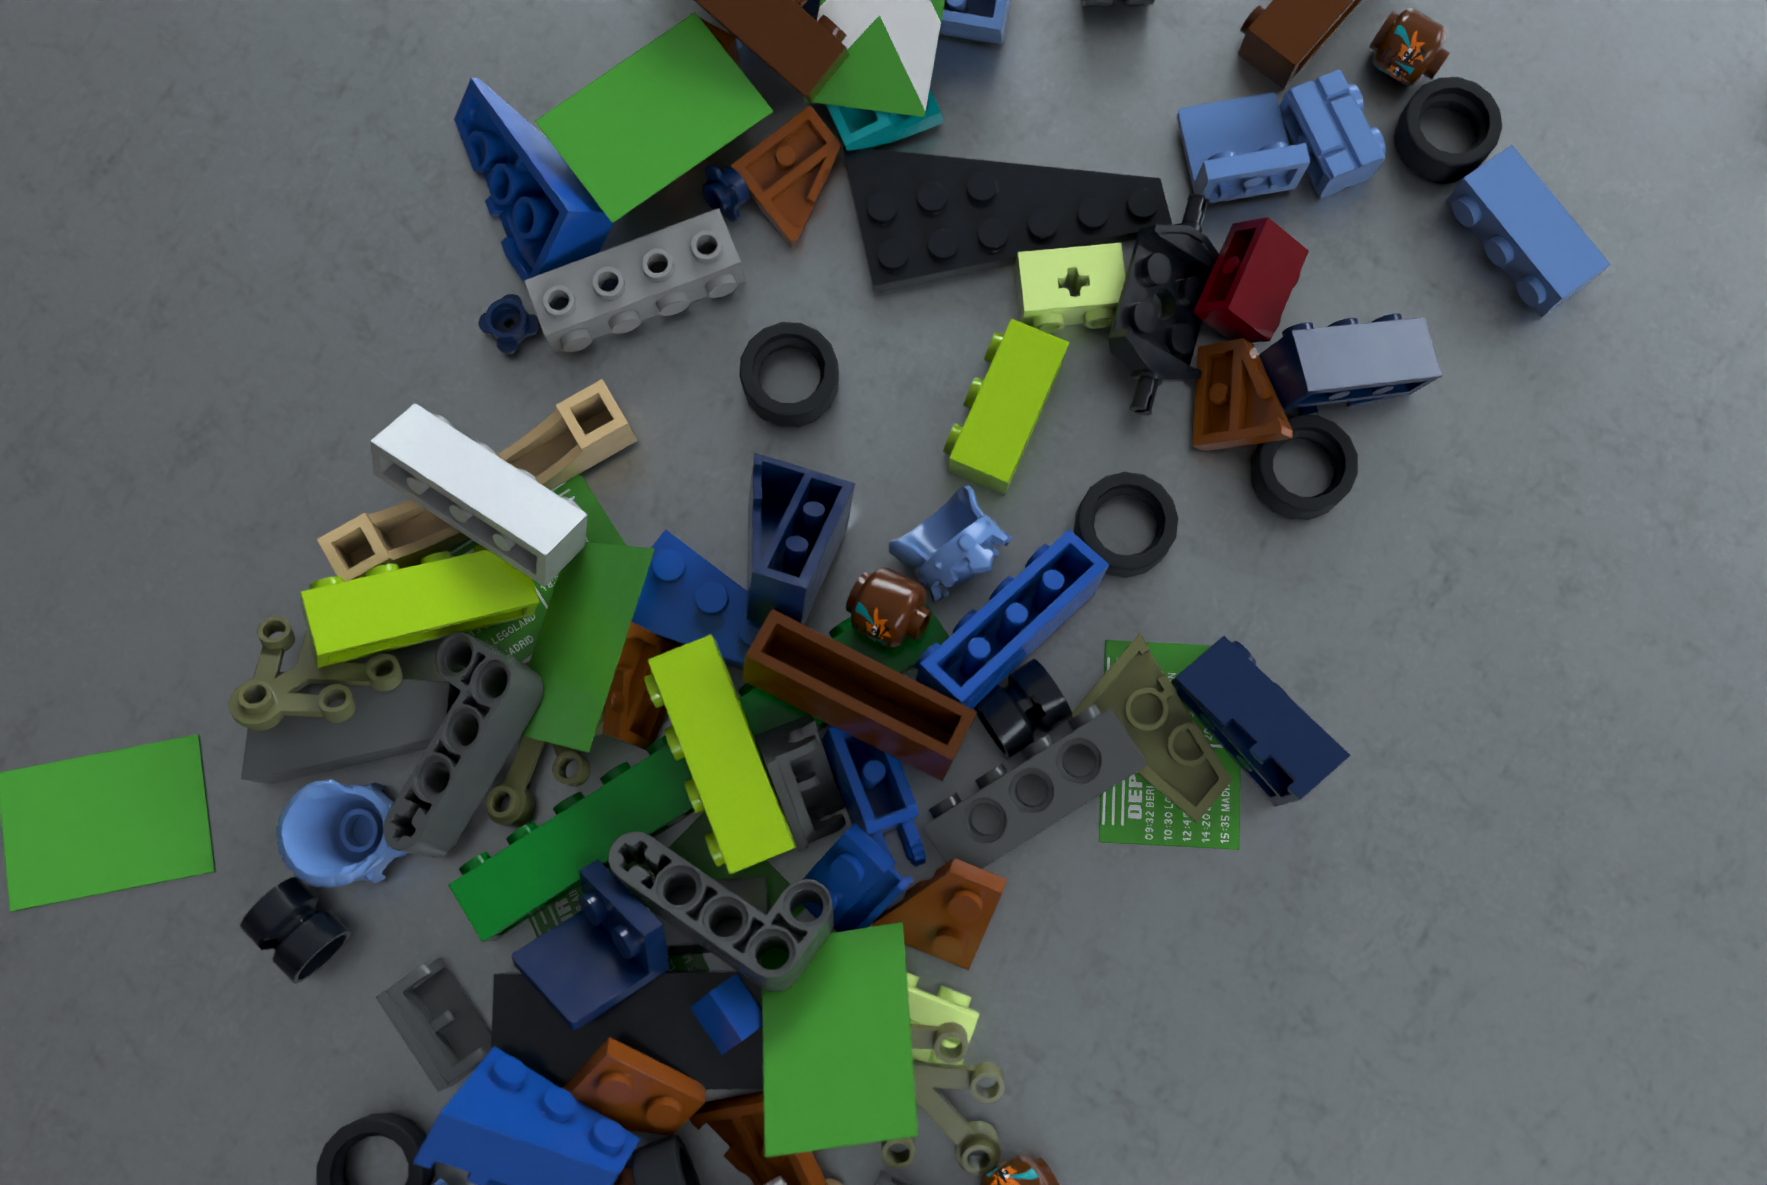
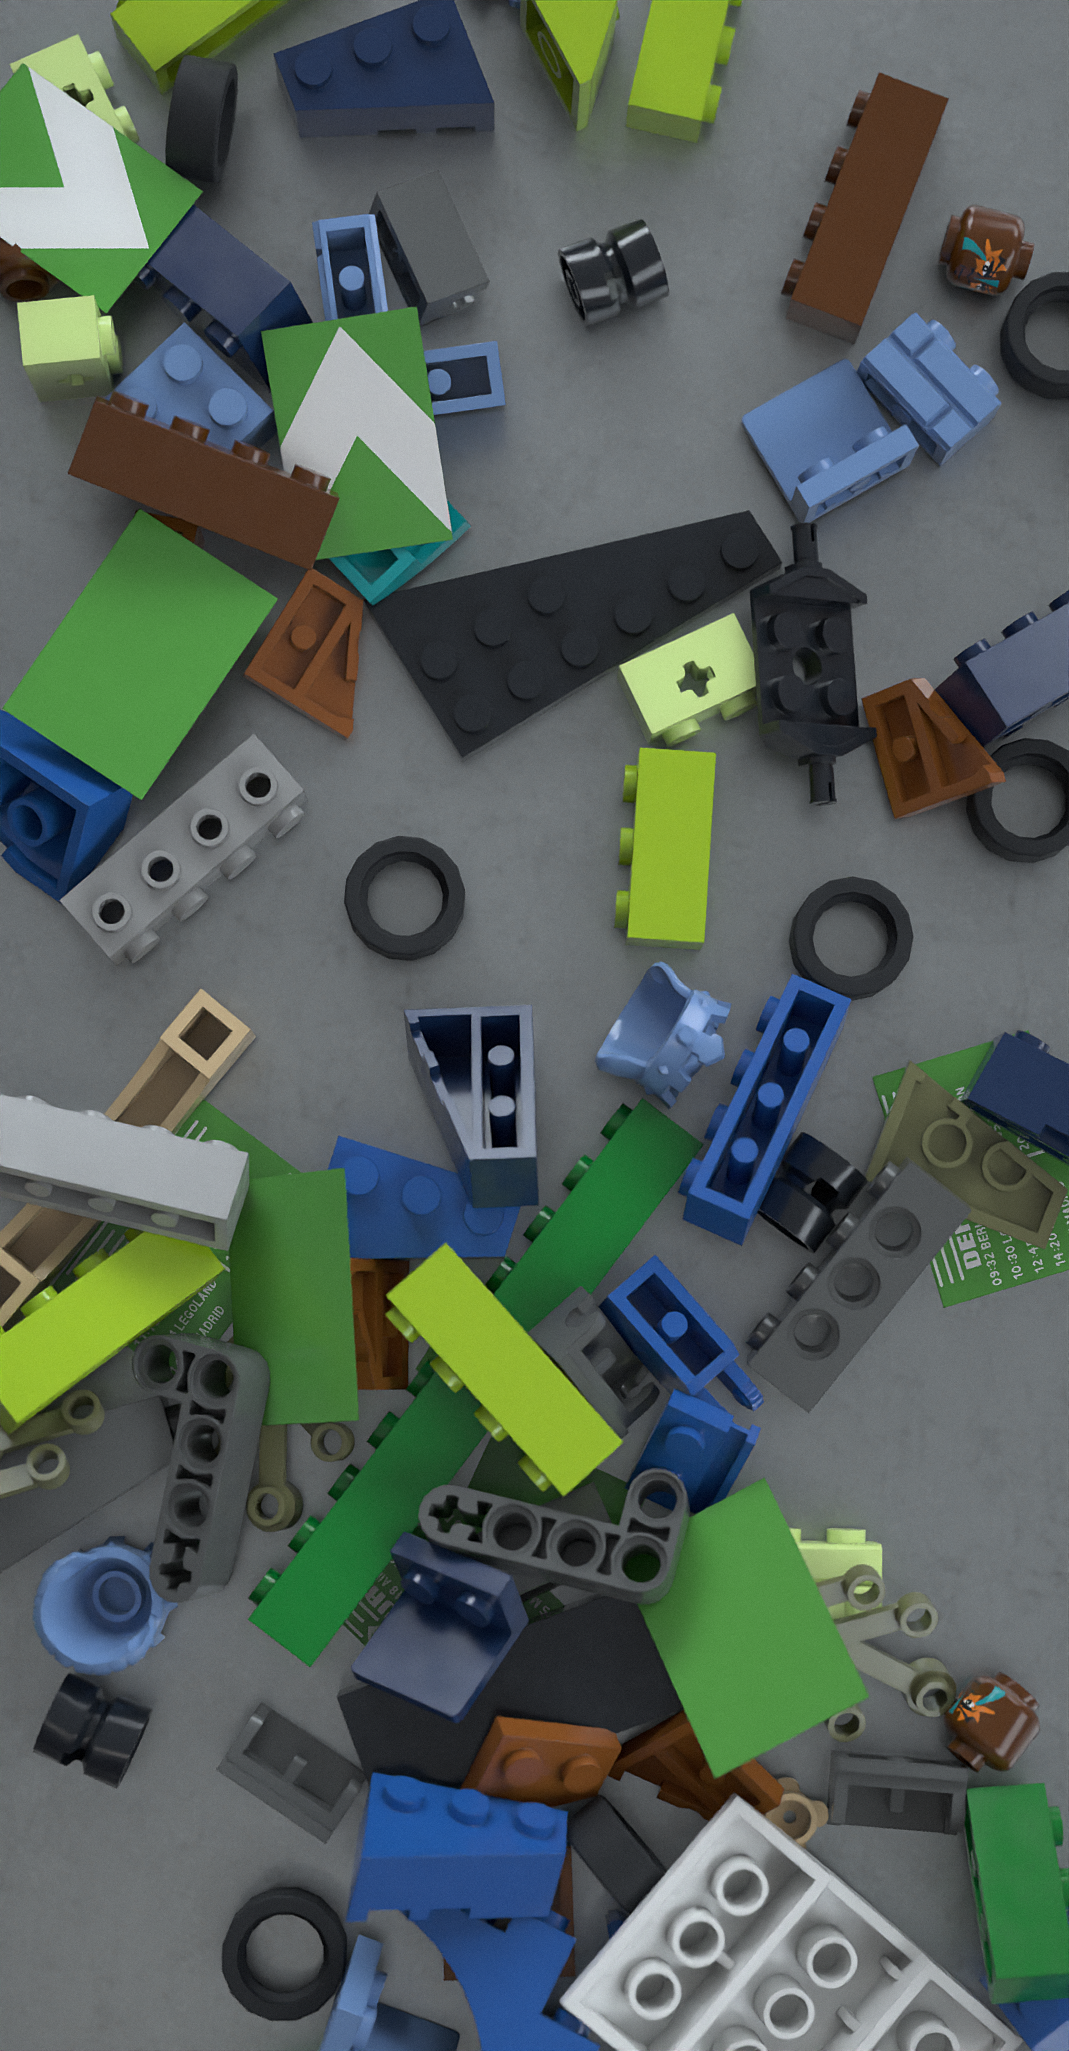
camera: 30 degrees left, 5 degrees up
dark blue plate [478,294,541,354] -> none
blue slope [690,973,763,1055] -> none
dark blue plate [702,164,750,222] -> none
reddish brown brick [742,609,977,781] -> none
reddish brown head [846,567,932,649] -> none
dark orange wing [871,858,1007,970] -> none
dark red brick [1193,217,1309,343] -> none

